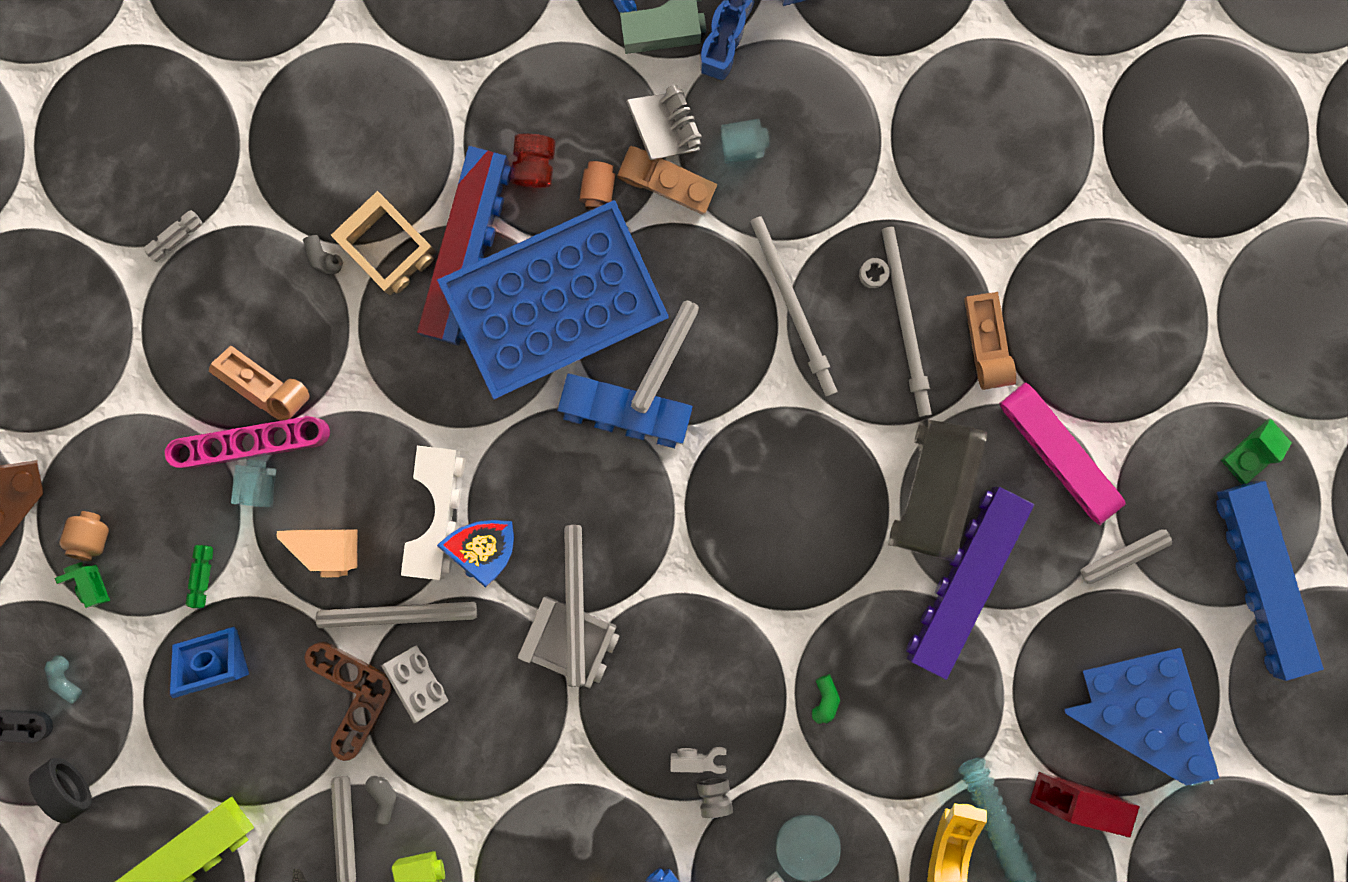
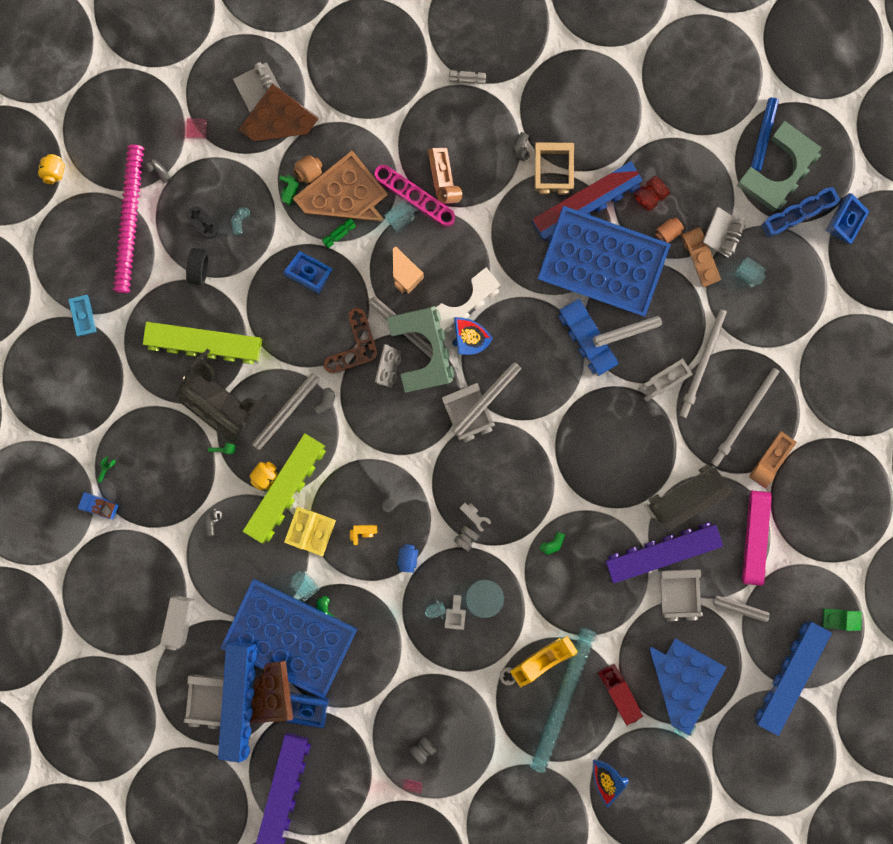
camera: 50 degrees right, 0 degrees up
light grey bush [859,258,889,289] -> none
none -> medium nougat wing [293,151,388,222]
none -> sand green arch [387,306,454,393]
none -> light grey hinge [638,358,693,402]
none -> light grey panel [660,569,703,621]

